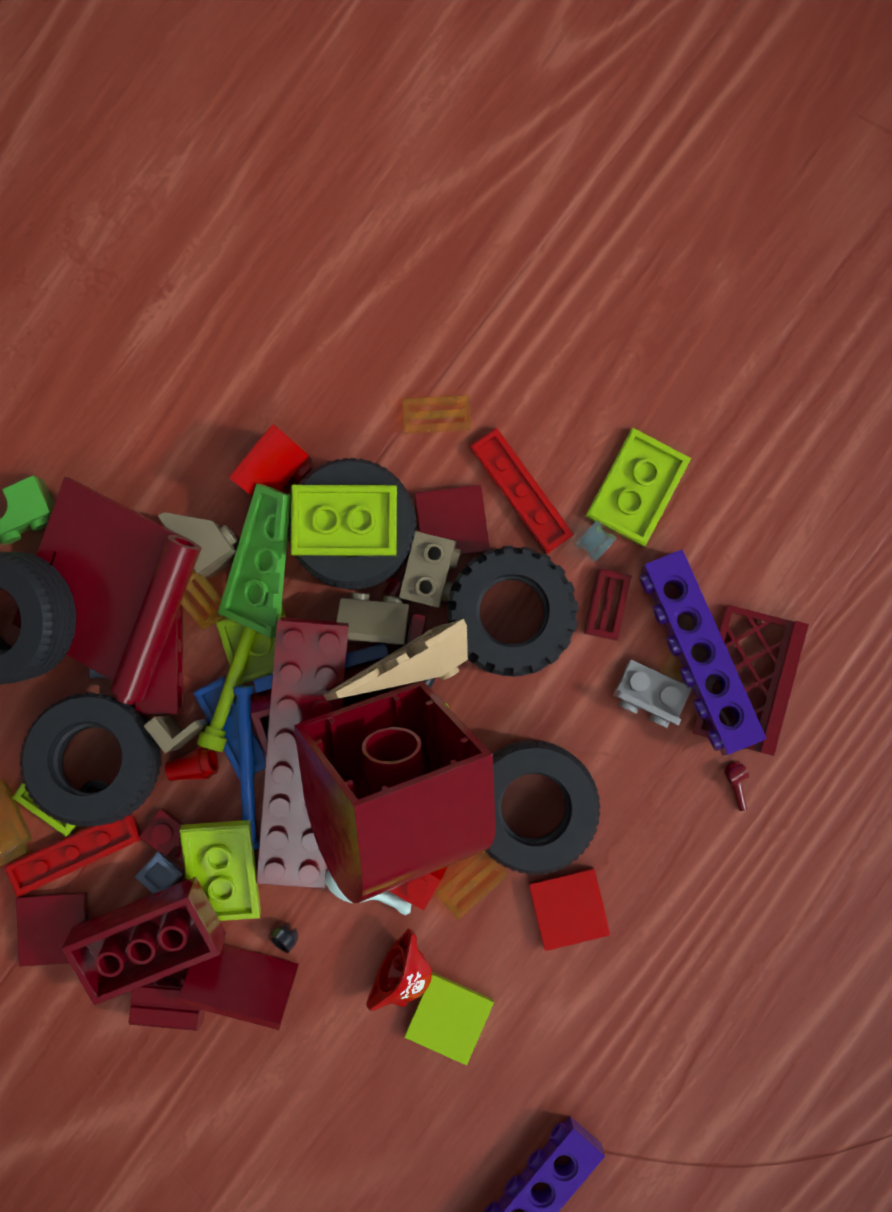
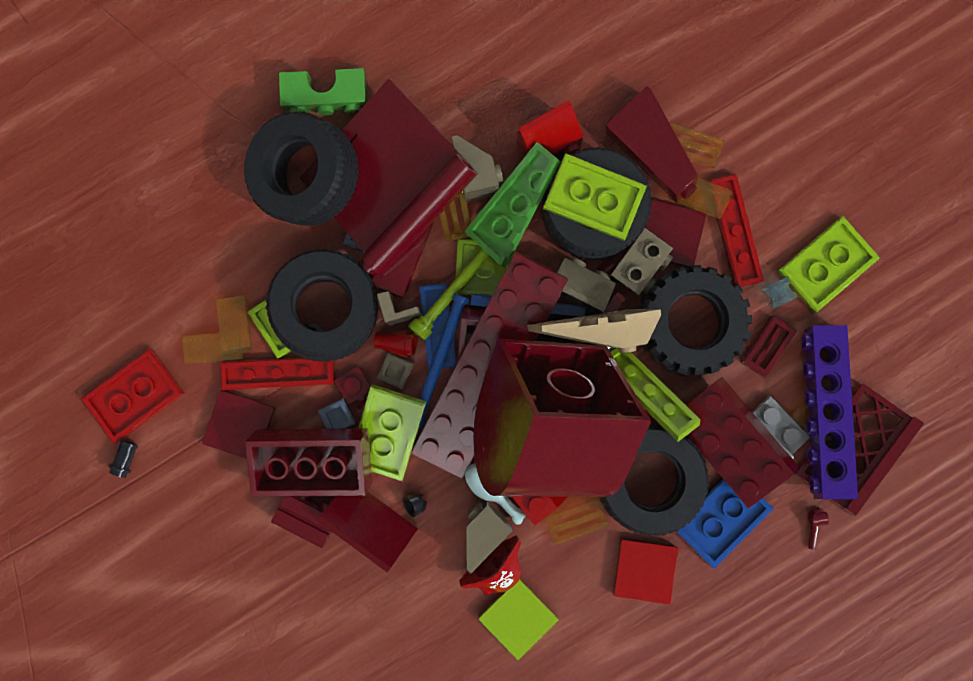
camera: 25 degrees right, 0 degrees up
none -> dark tan tile [377,352,414,389]
none -> dark tan slope [466,501,513,573]
none -> dark red slope [606,86,698,203]
none -> lime plate [610,348,700,442]
none -> clear yellow tile [668,178,732,219]
none -> blue tile [677,477,774,569]
none -> dark red brick [686,377,799,509]

